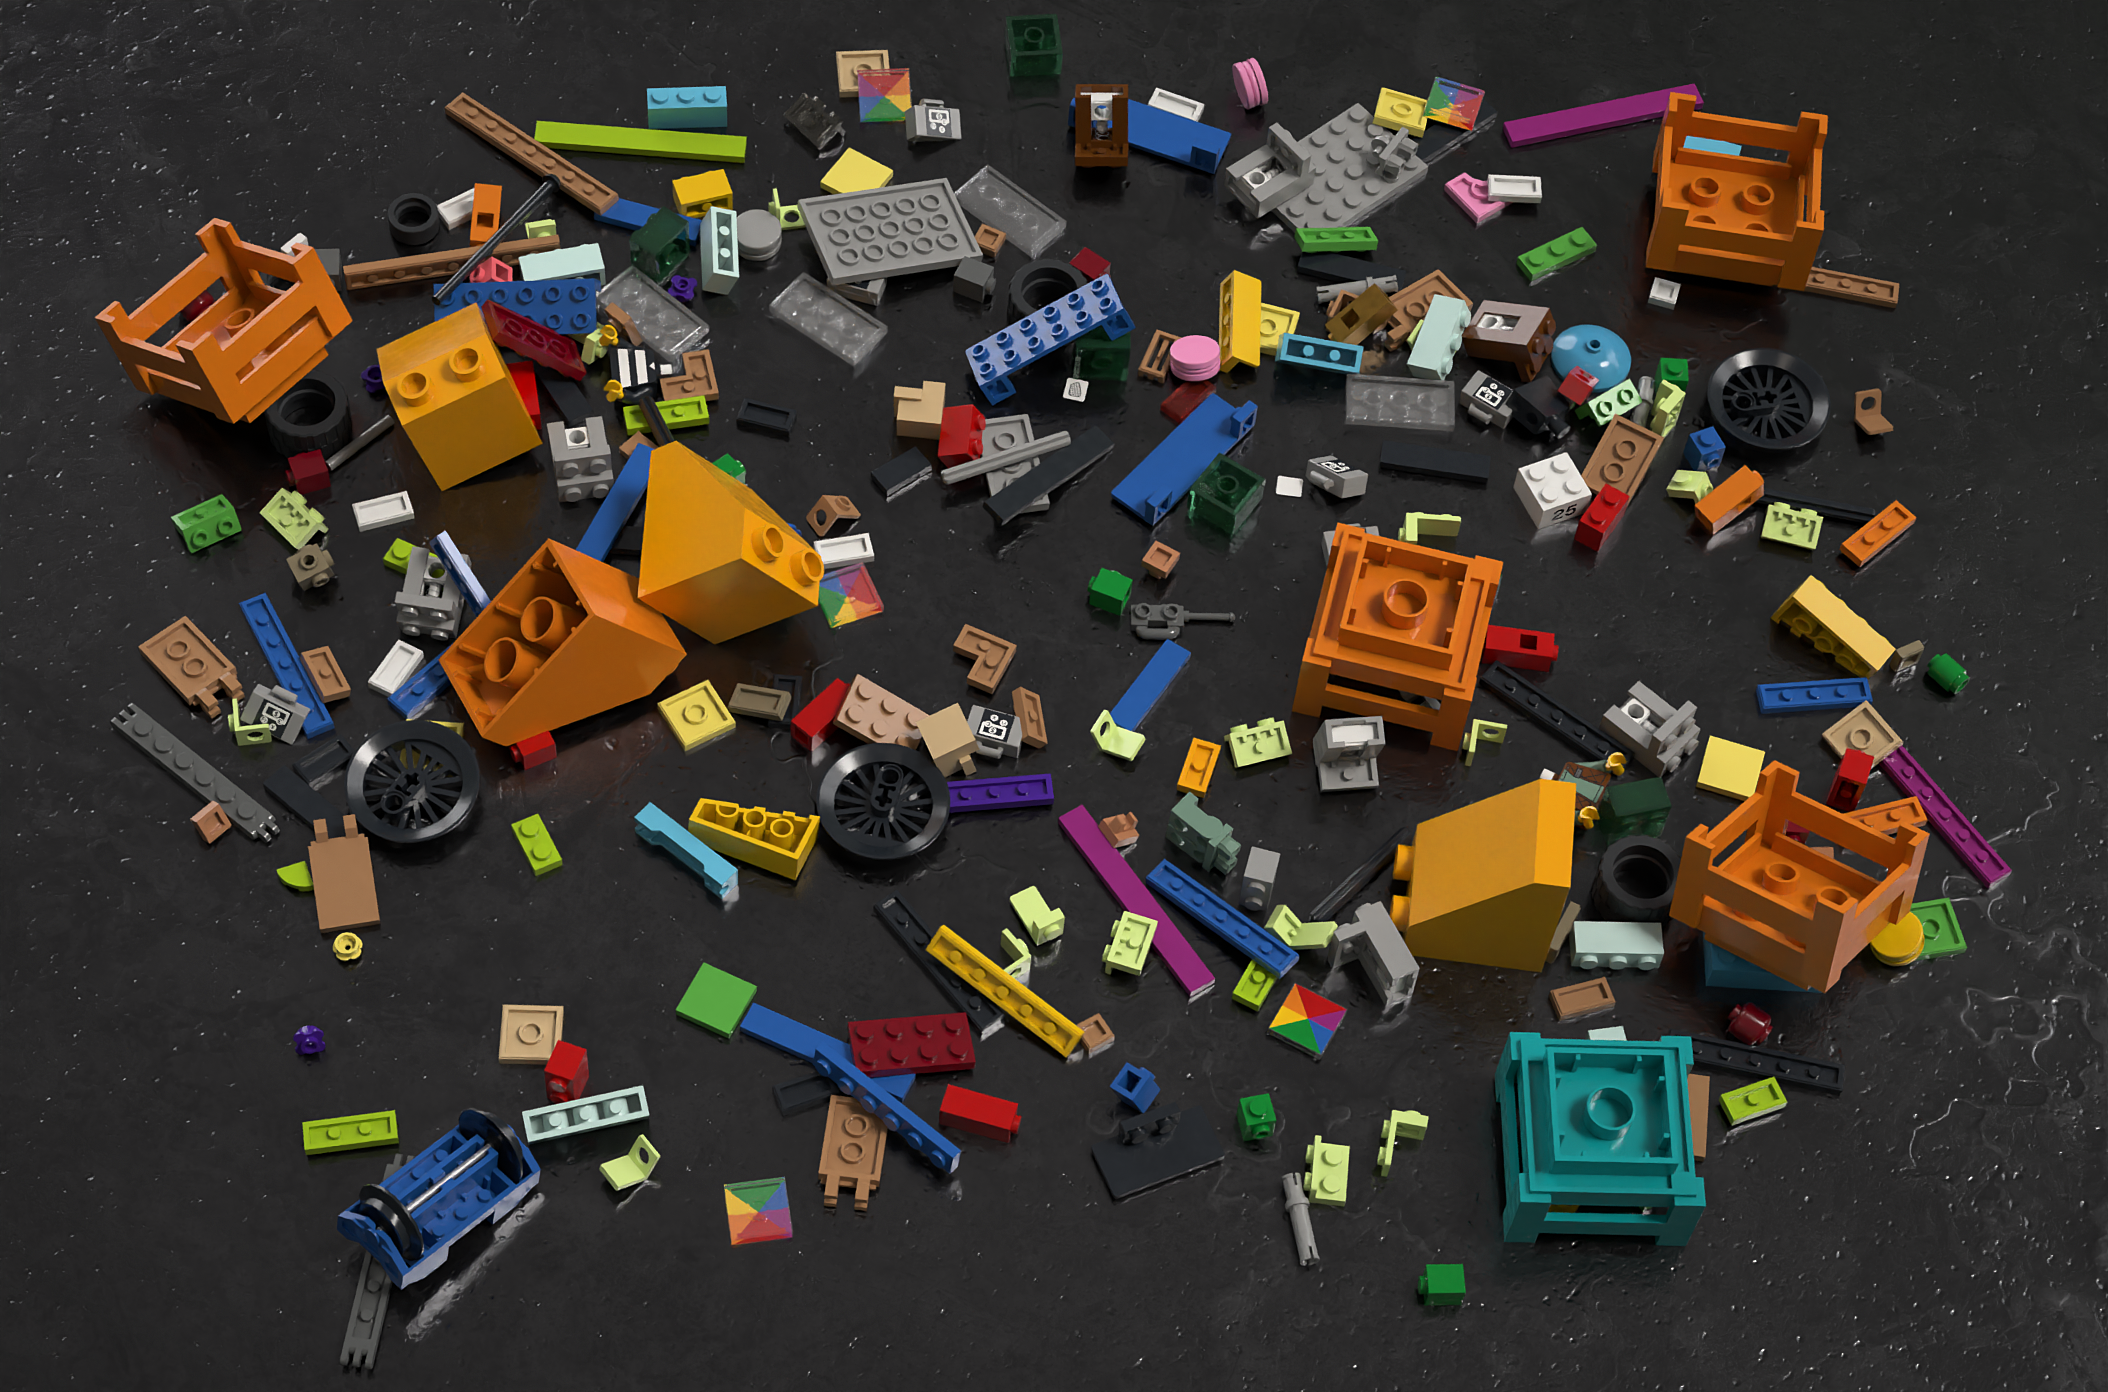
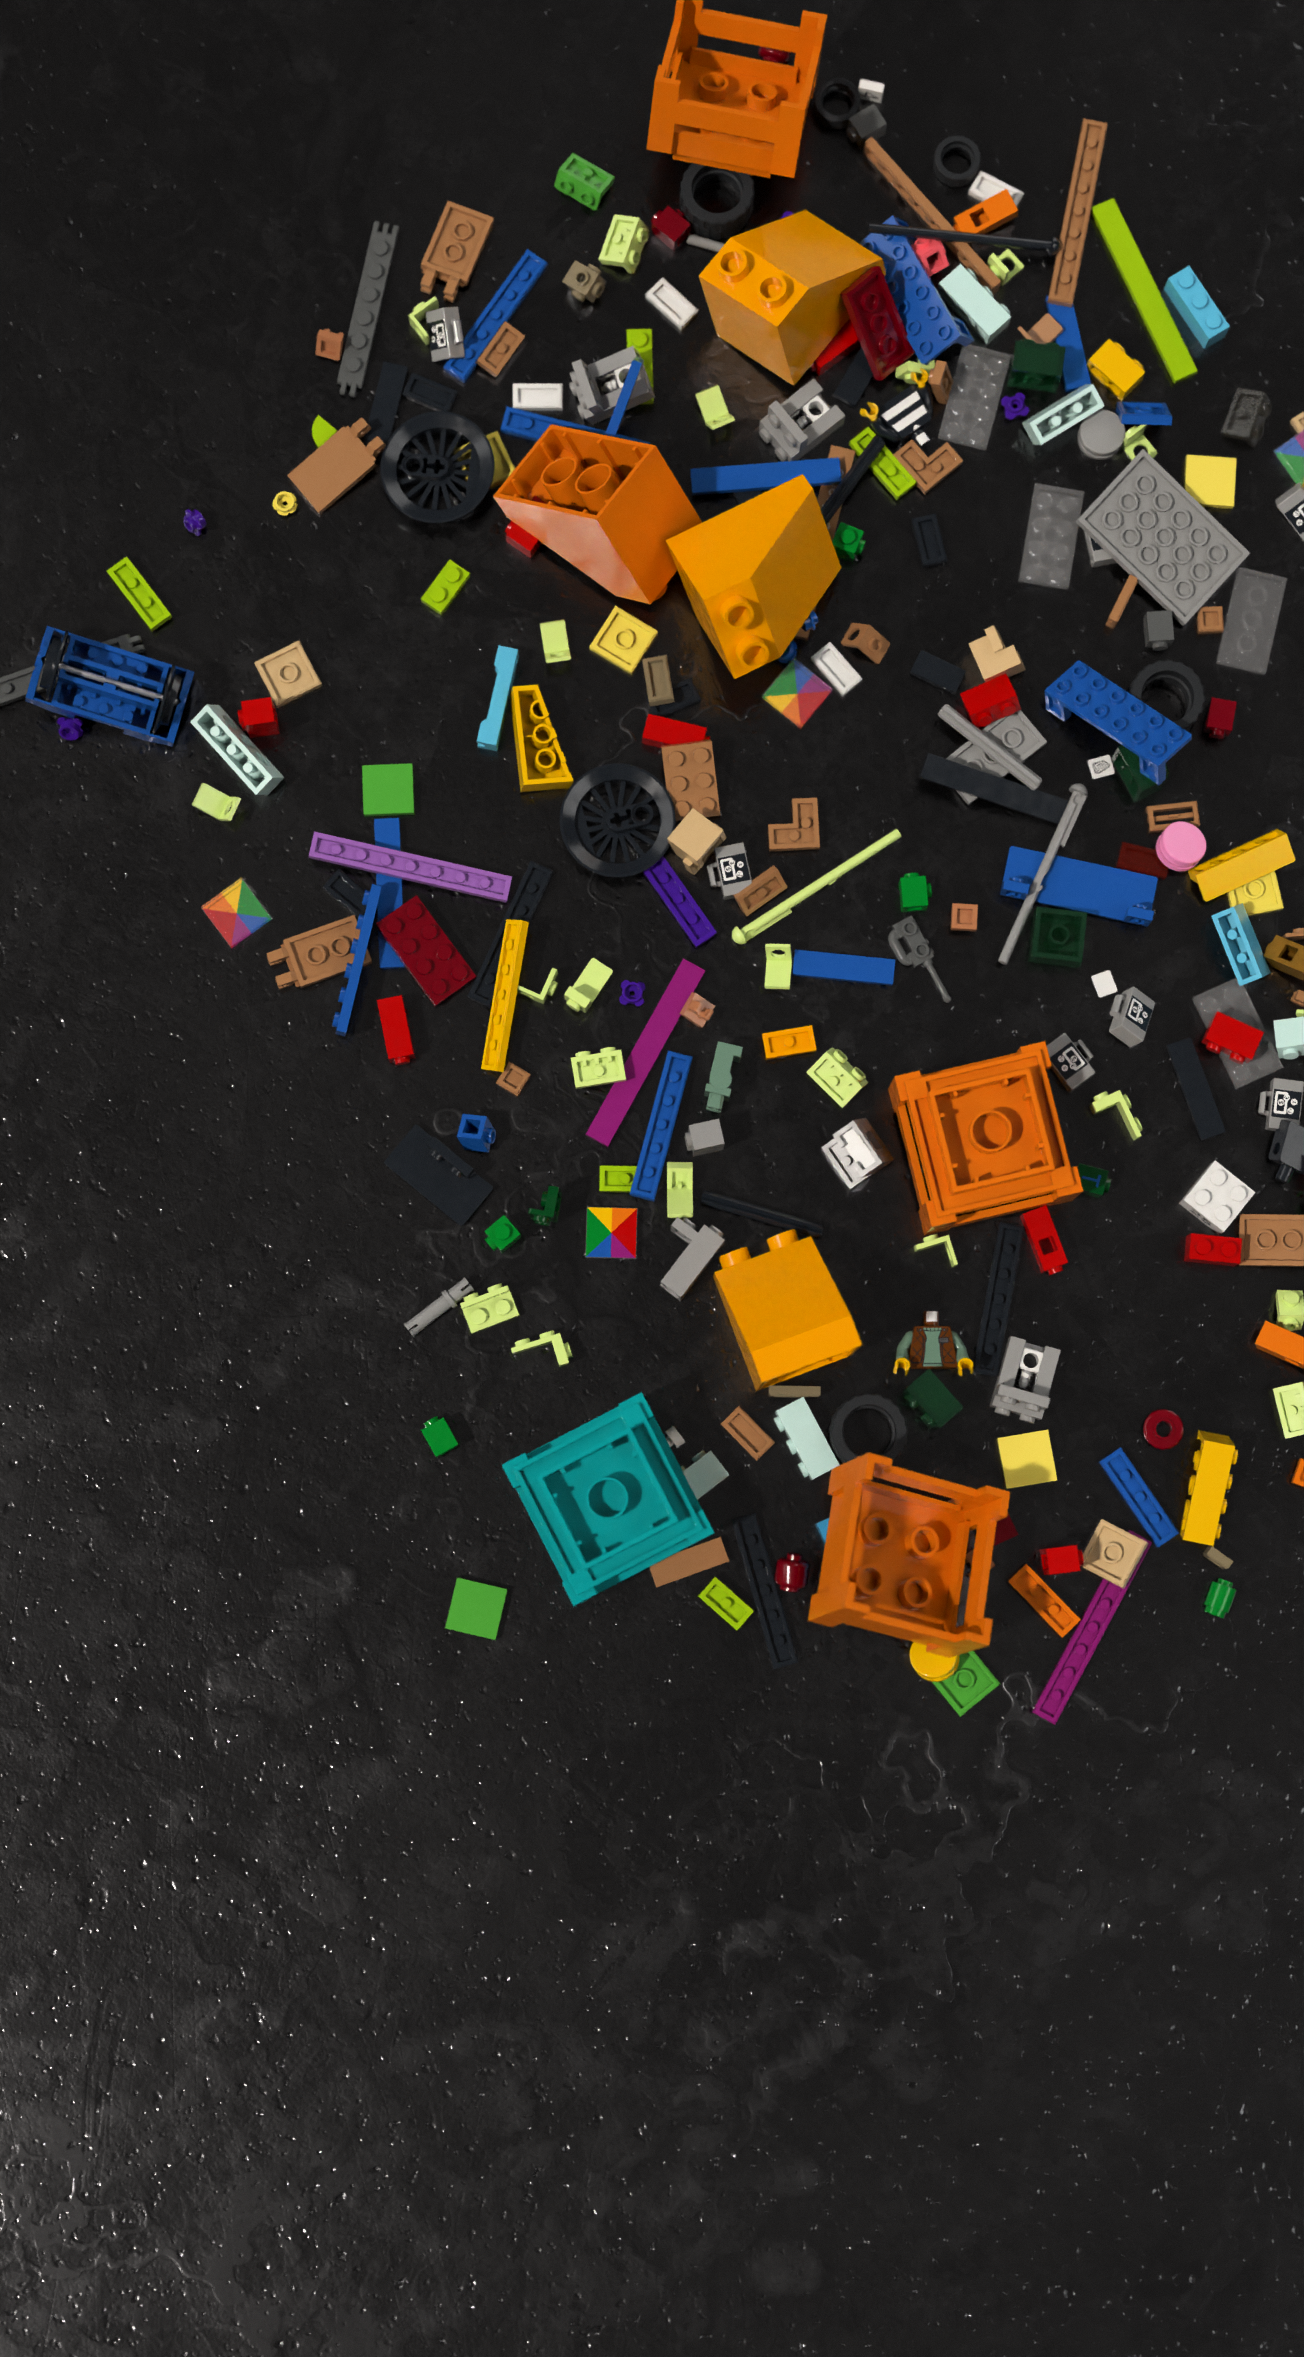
camera: 65 degrees right, 25 degrees up
none -> dark purple plate [57,717,84,740]
none -> medium lavender plate [309,832,512,903]
none -> bright green tile [445,1578,508,1640]
none -> dark green bracket [528,1185,563,1226]
none -> yellowish green bracket [540,619,571,663]
none -> dark purple plate [619,980,646,1007]
none -> yellowish green bracket [695,385,735,430]
none -> yellowish green bar [732,829,902,944]
none -> light grey bar [998,783,1088,965]
none -> medium nougat bracket [1017,313,1063,354]
none -> medium nougat tile [1105,575,1138,629]
none -> blue tile [1116,402,1172,425]
none -> dark red piece [1143,1409,1184,1450]
none -> red brick [1201,1011,1264,1064]

